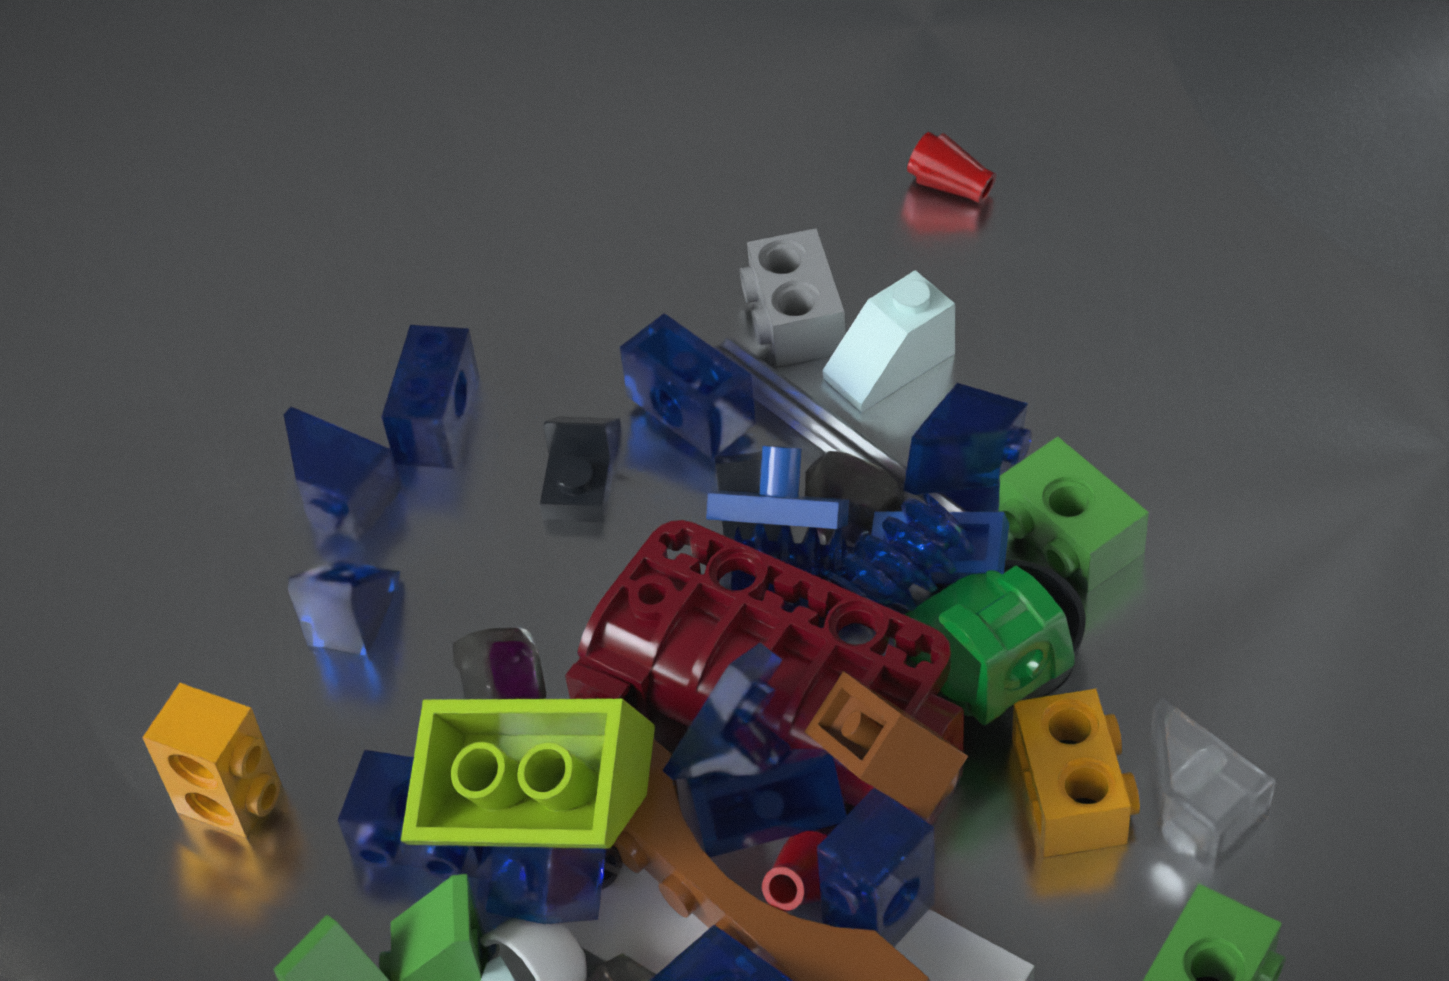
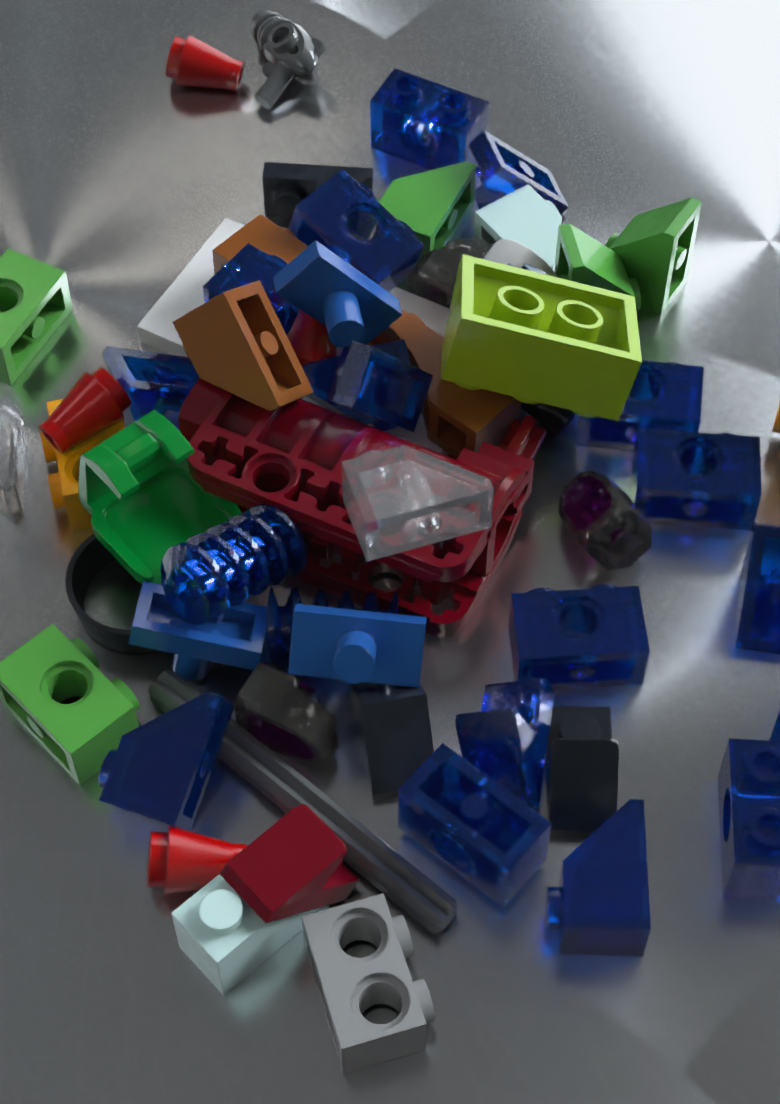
camera: 170 degrees right, 5 degrees up
none -> red cone [38,367,132,455]
none -> clear blue slope [102,346,199,423]
none -> red cone [146,825,247,895]
none -> dark red slope [220,804,360,923]
none -> blue tile [273,240,403,350]
none -> clear slope [341,445,494,561]
none -> clear blue slope [455,678,555,812]
none -> clear blue brick [508,584,650,692]
none -> clear blue slope [546,799,651,957]
none -> clear blue brick [631,428,762,531]

